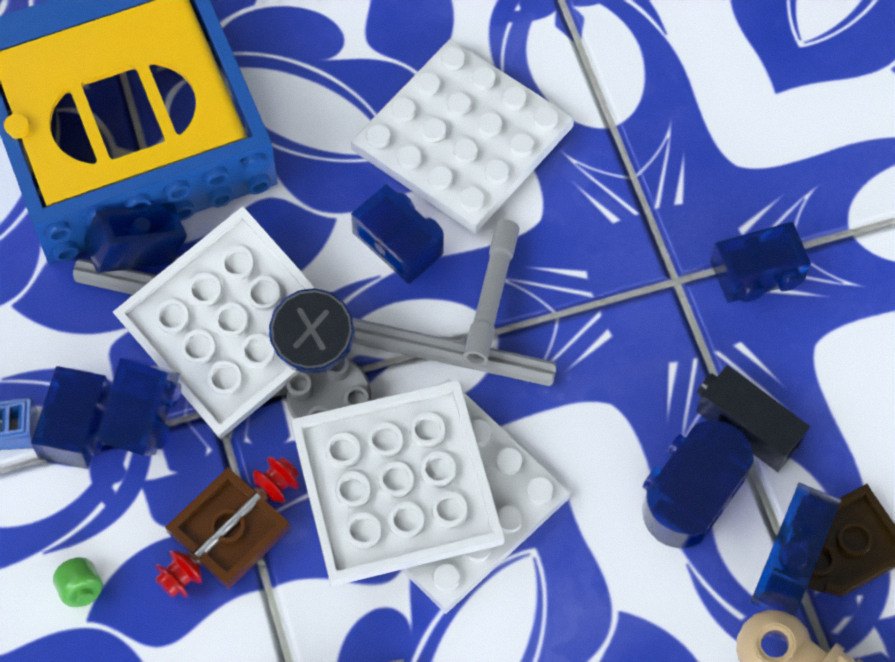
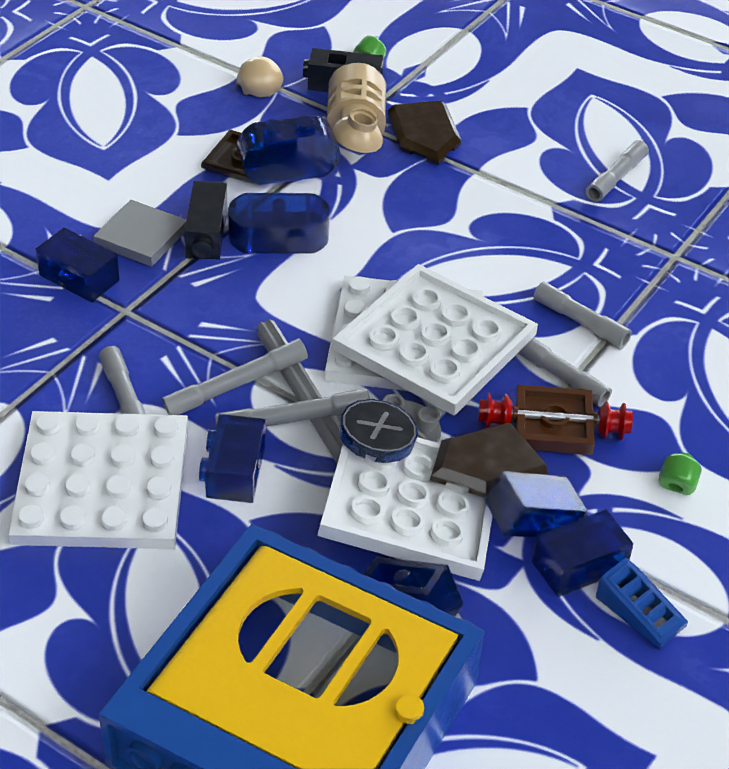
camera: 130 degrees left, 20 degrees down
none -> light grey tile [93,200,187,267]
none -> light grey piece [99,346,146,414]
none -> light grey piece [216,388,370,436]
none -> dark brown tile [430,423,548,497]
none -> light grey piece [518,338,612,407]

